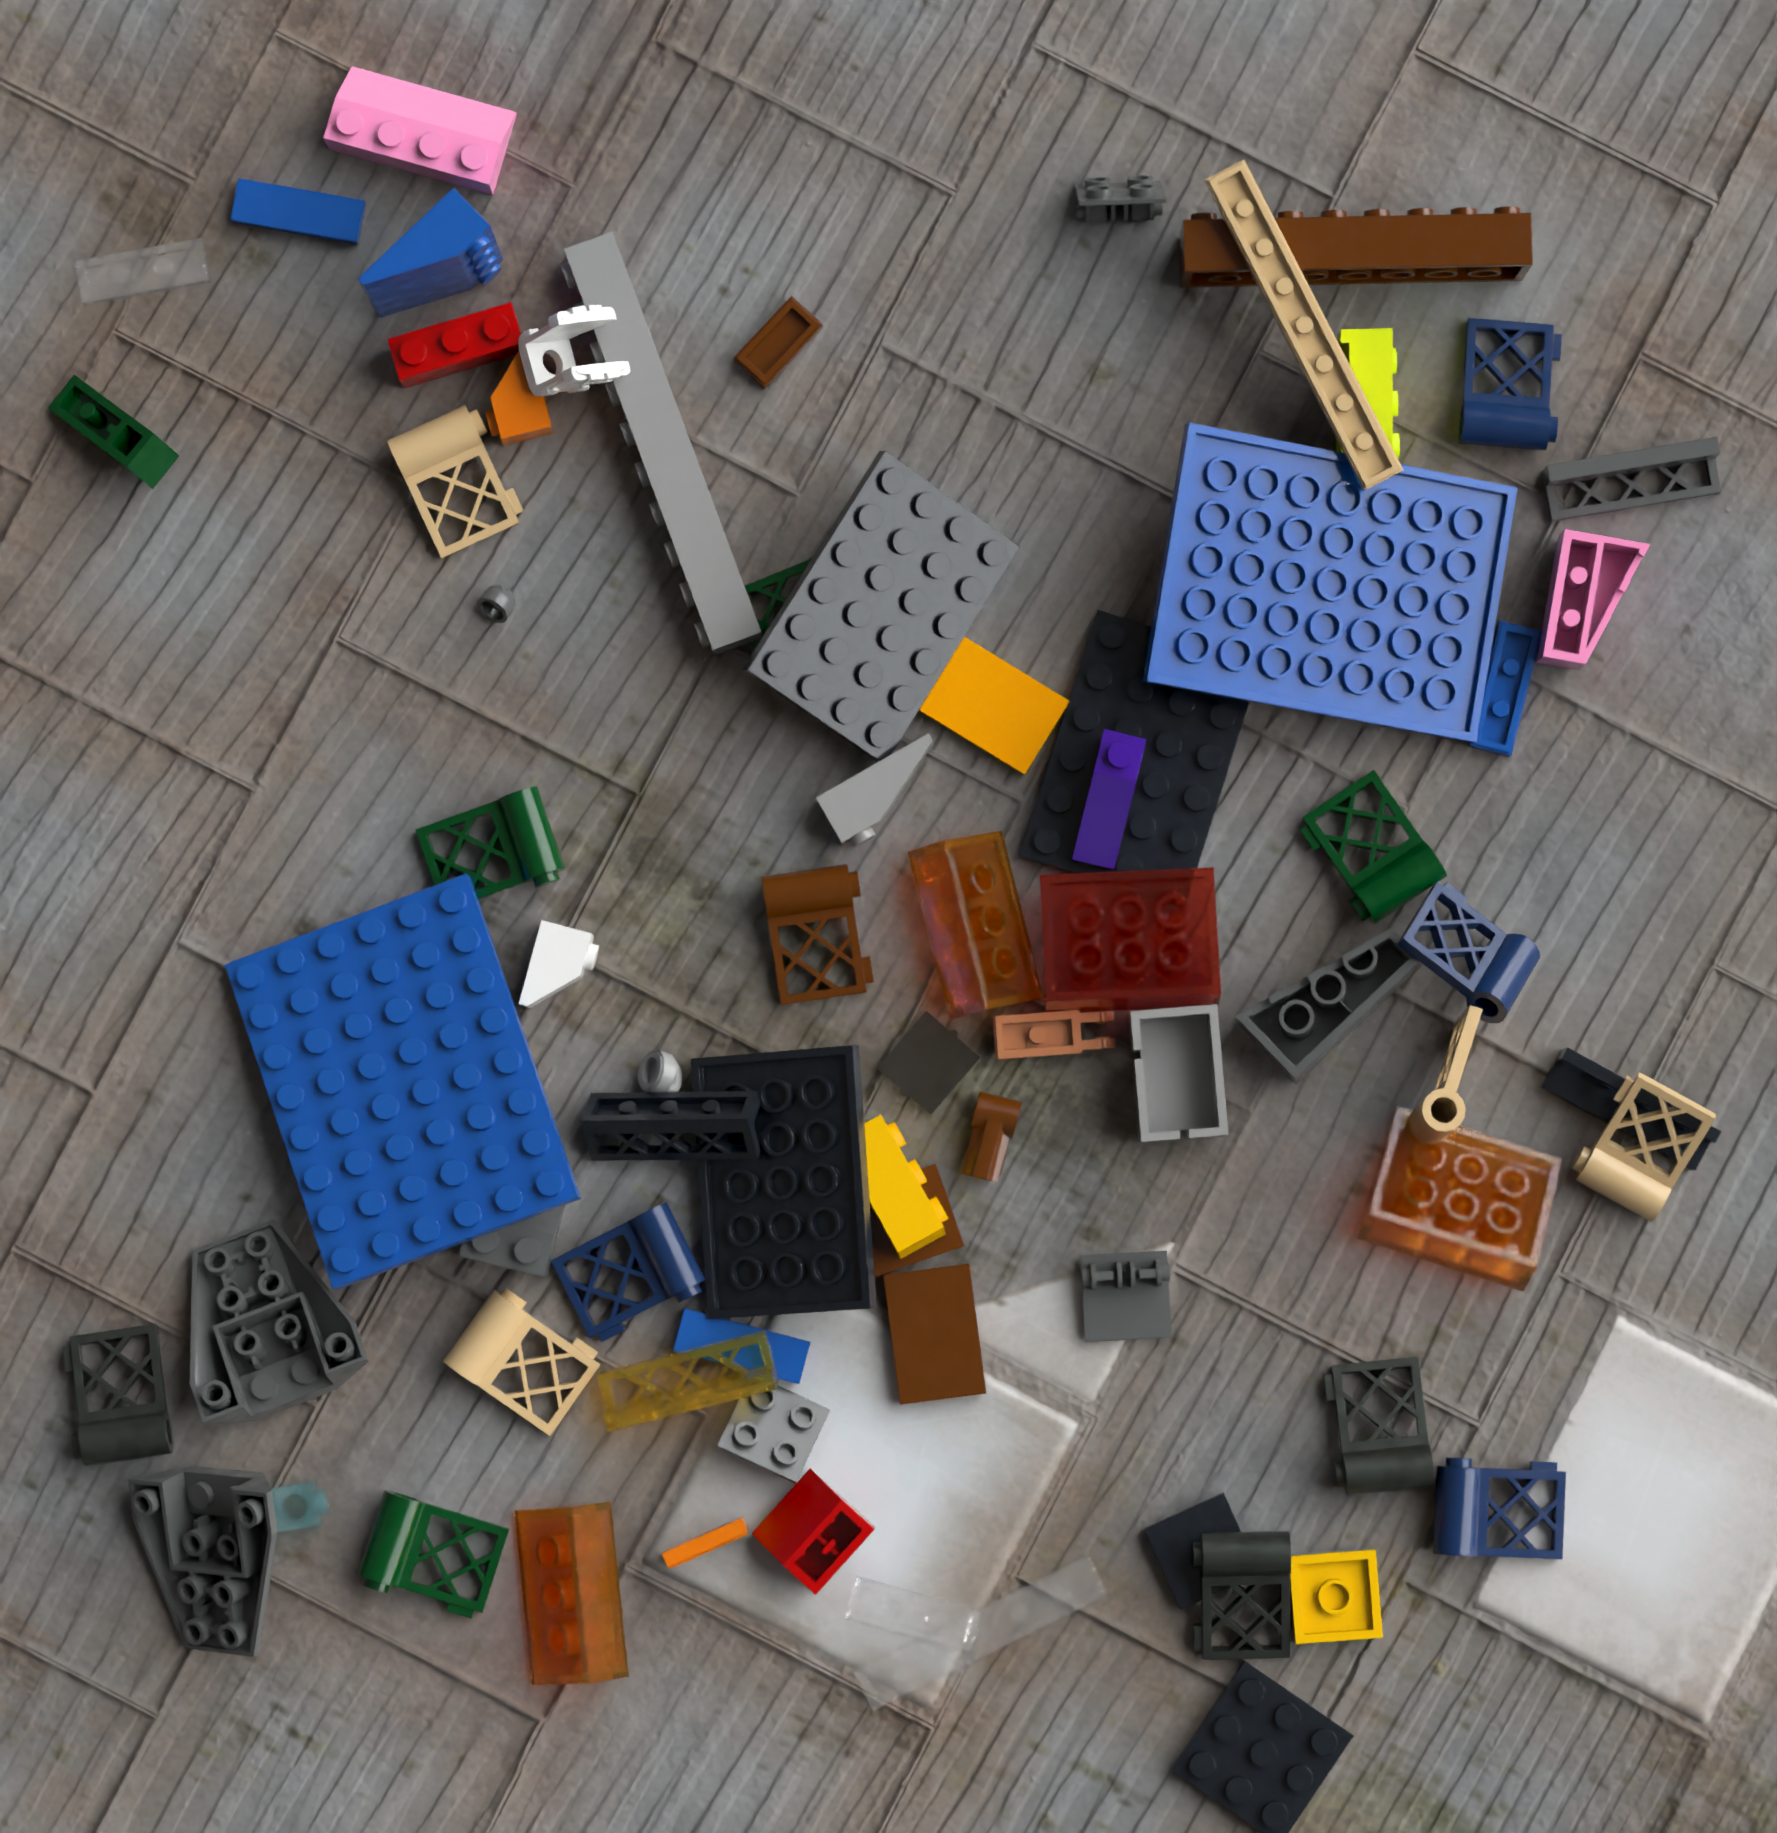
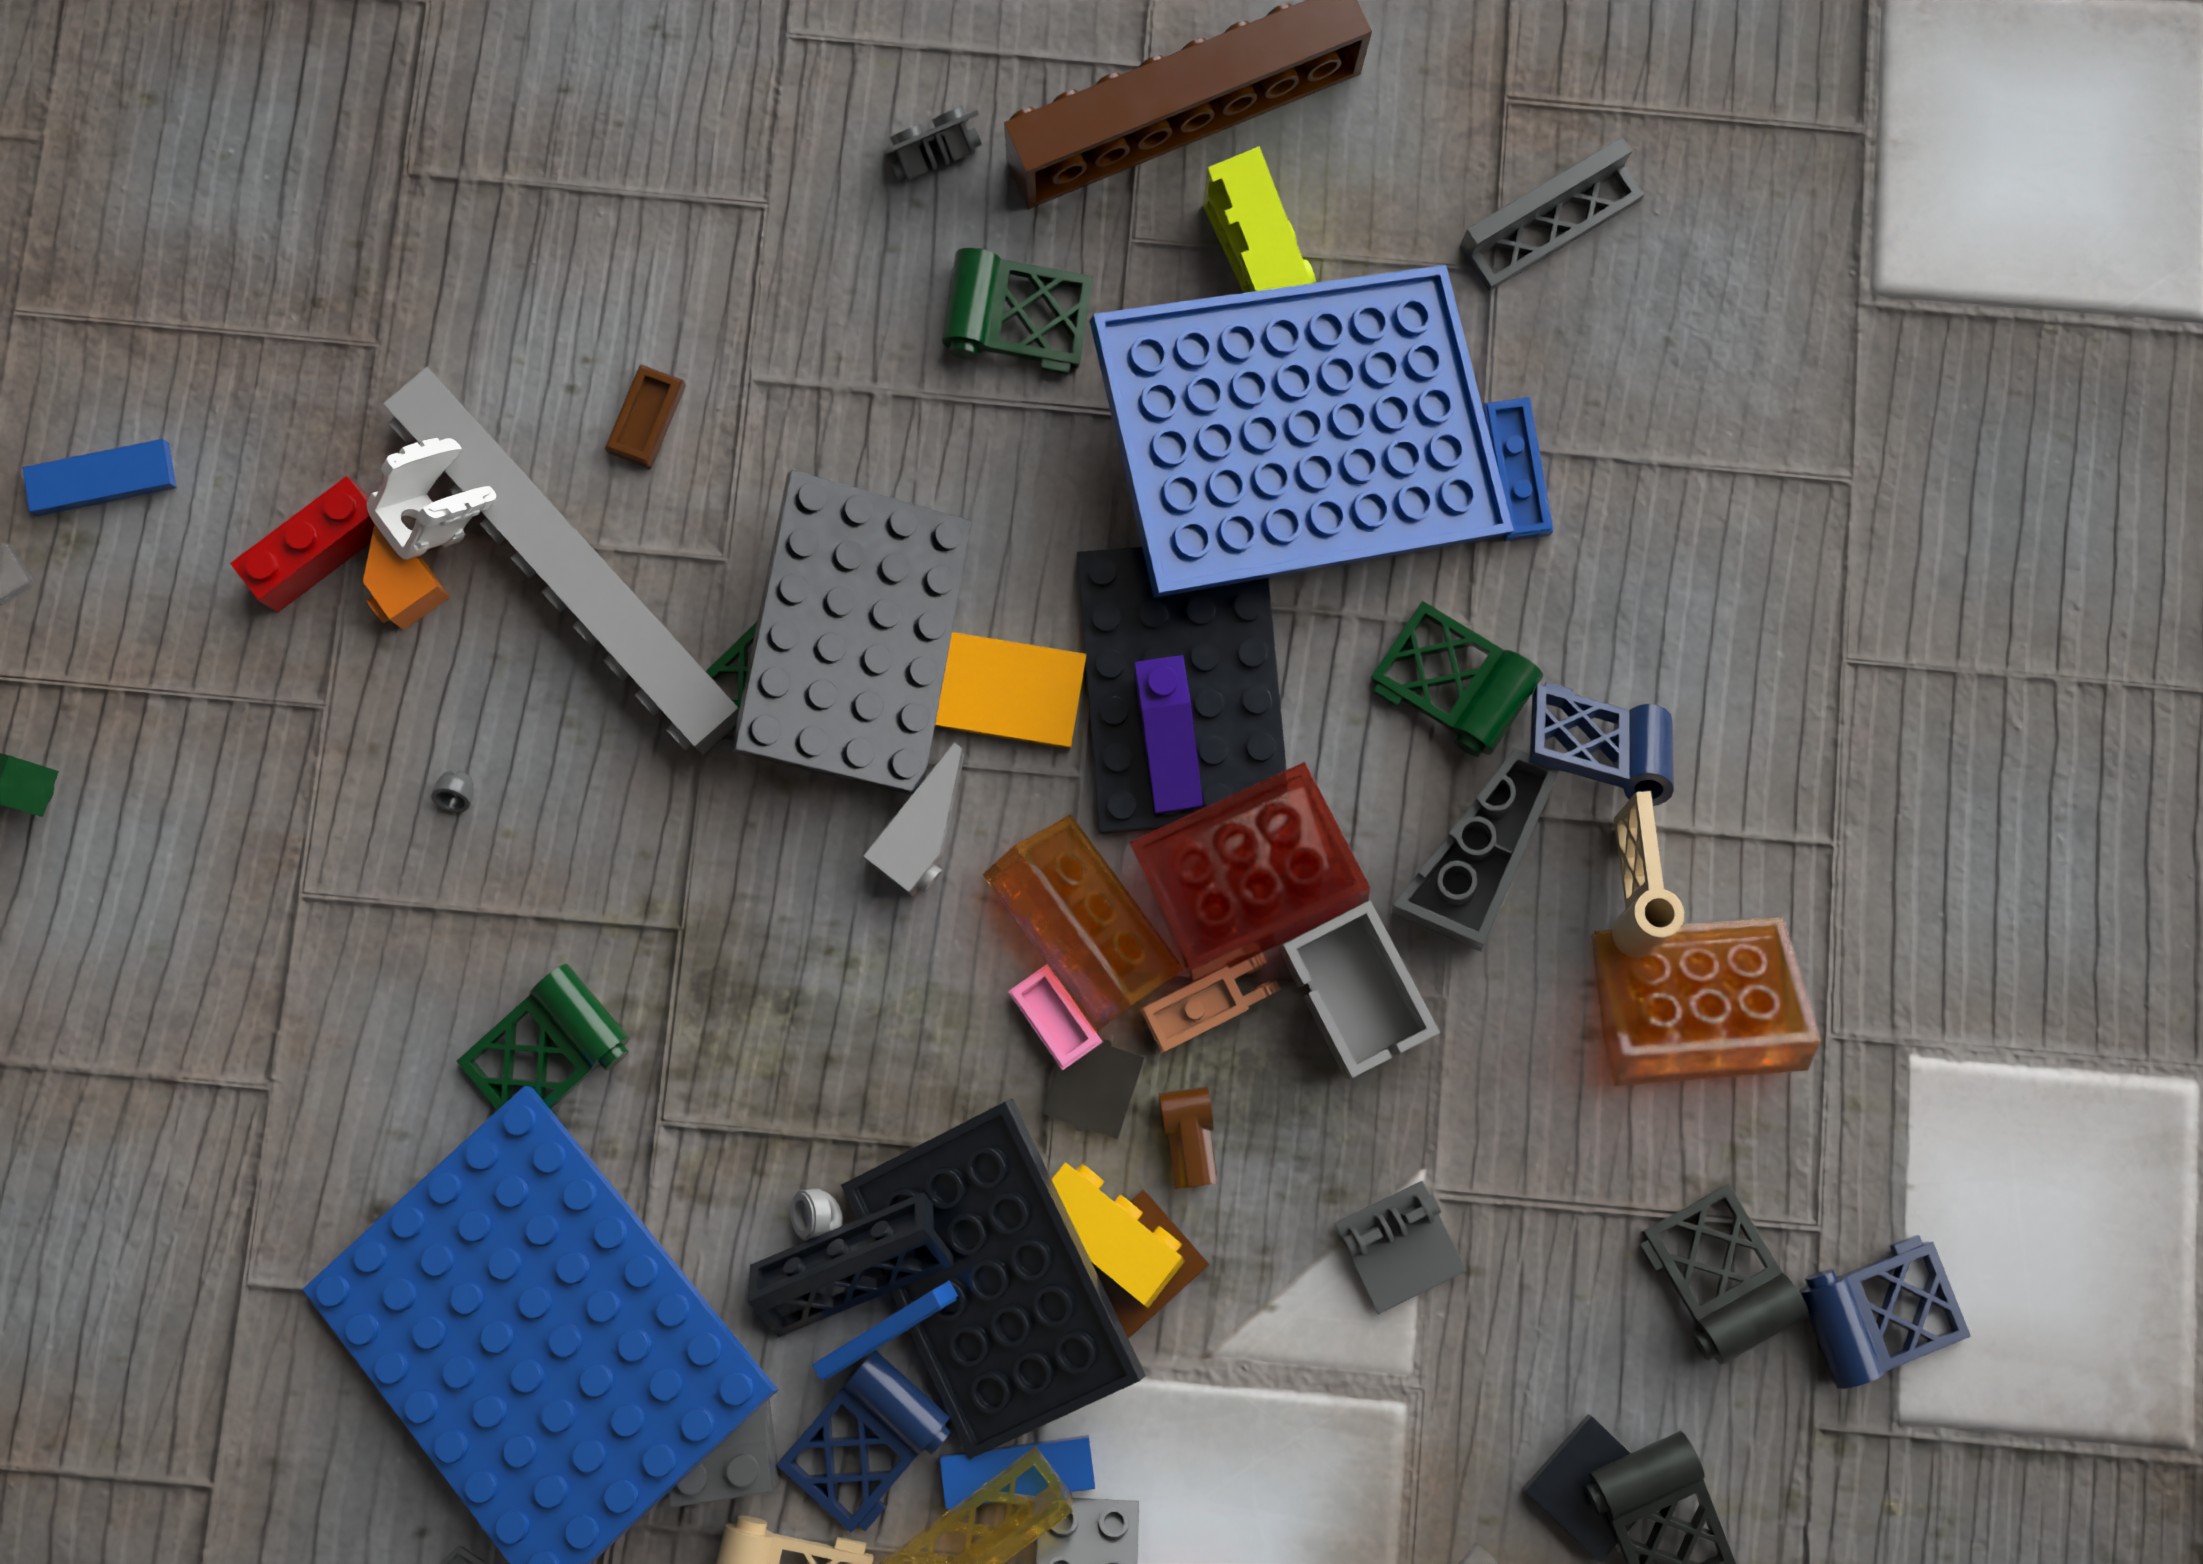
camera: 25 degrees left, 5 degrees down
bright pink slope [323,66,517,195] -> none
blue slope [358,188,503,318] -> none
tan piece [387,405,523,558] -> none
white slope [519,920,599,1008] -> none
reddish brown piece [762,864,874,1005] -> none
reddish brown tile [883,1264,986,1405] -> none
tan tile [1204,160,1403,491] -> none
yellow plate [1290,1549,1383,1644] -> none
dark blue piece [1459,318,1562,451] -> none
bright pink wedge [1536,529,1650,670] -> none
black fence [1541,1047,1722,1171] -> none
tan piece [1571,1072,1716,1222] -> none
none -> blue tile [812,1281,958,1381]
none -> dark green piece [942,248,1093,375]
none -> bright pink tile [1008,964,1103,1070]

